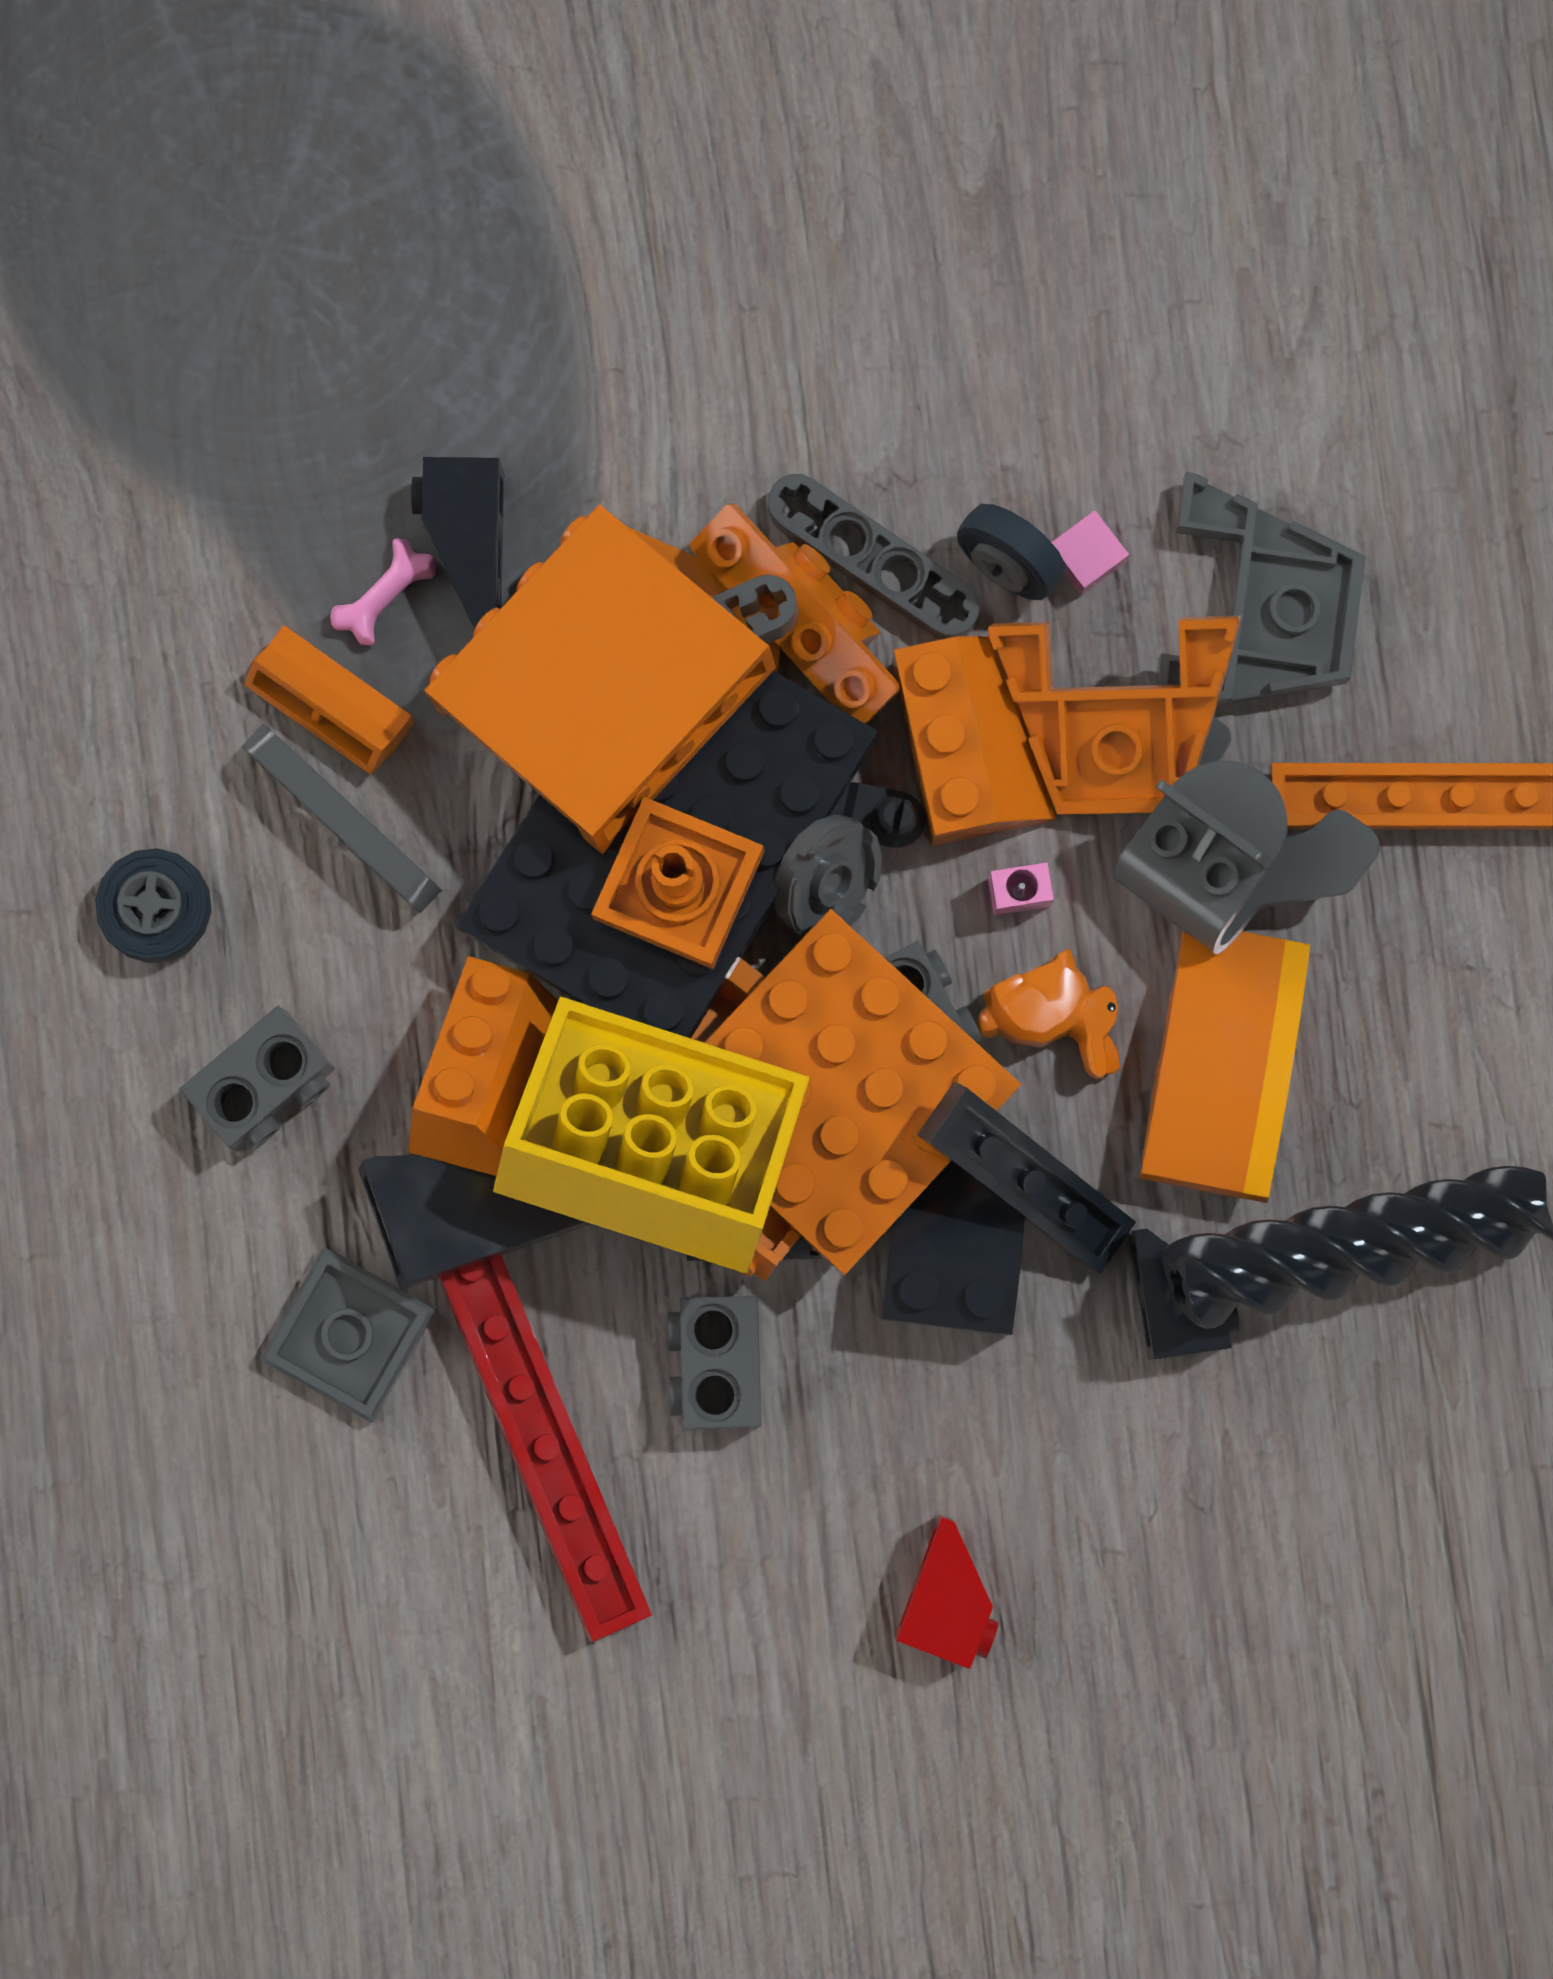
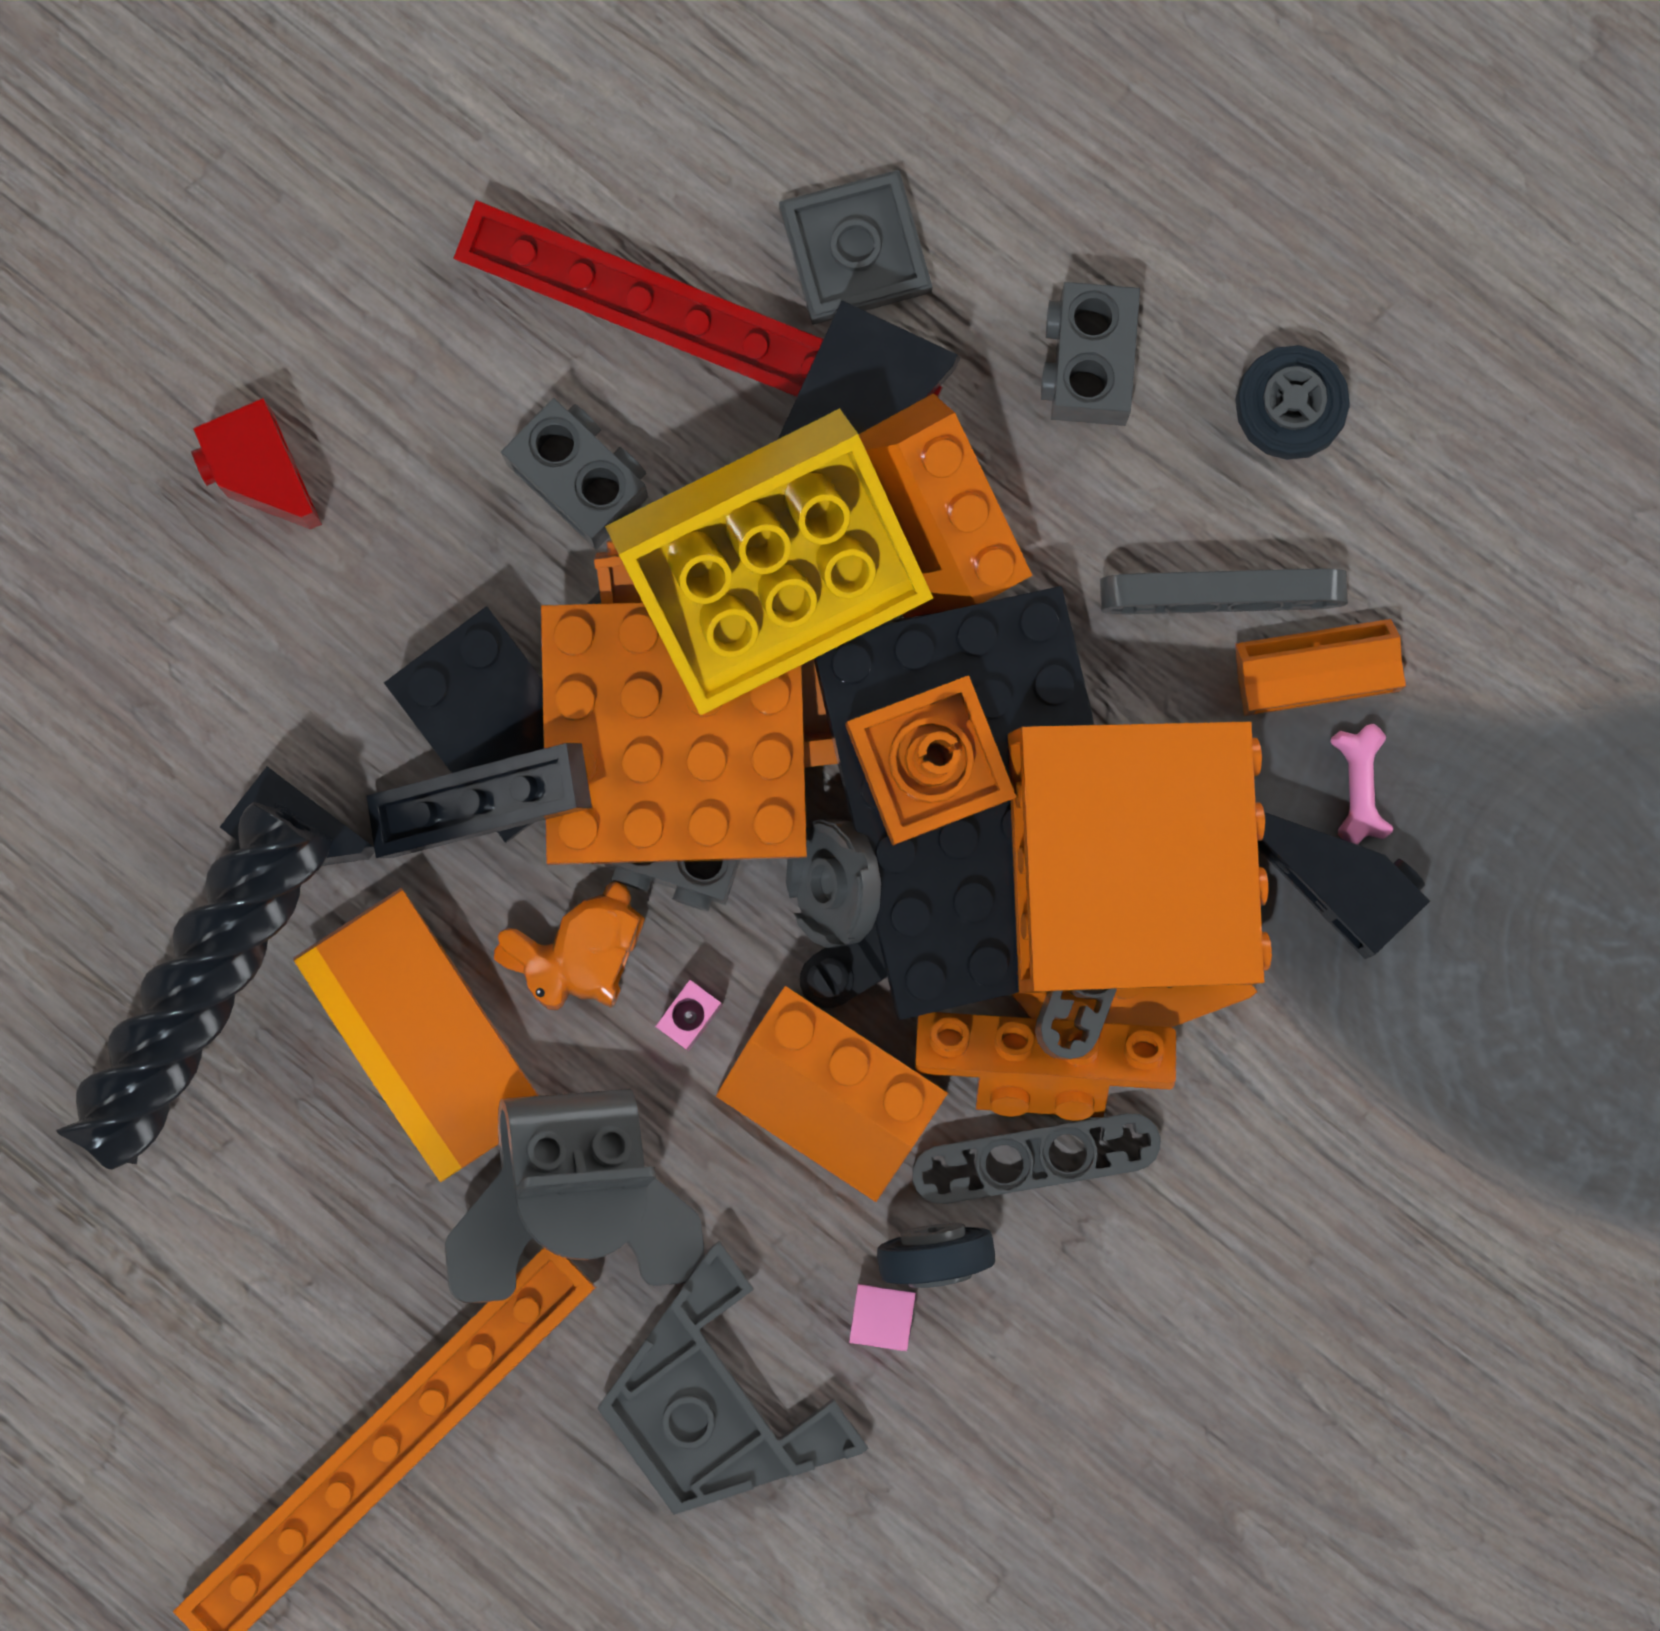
camera: 135 degrees right, 0 degrees up
orange wing [988,616,1240,814] -> none

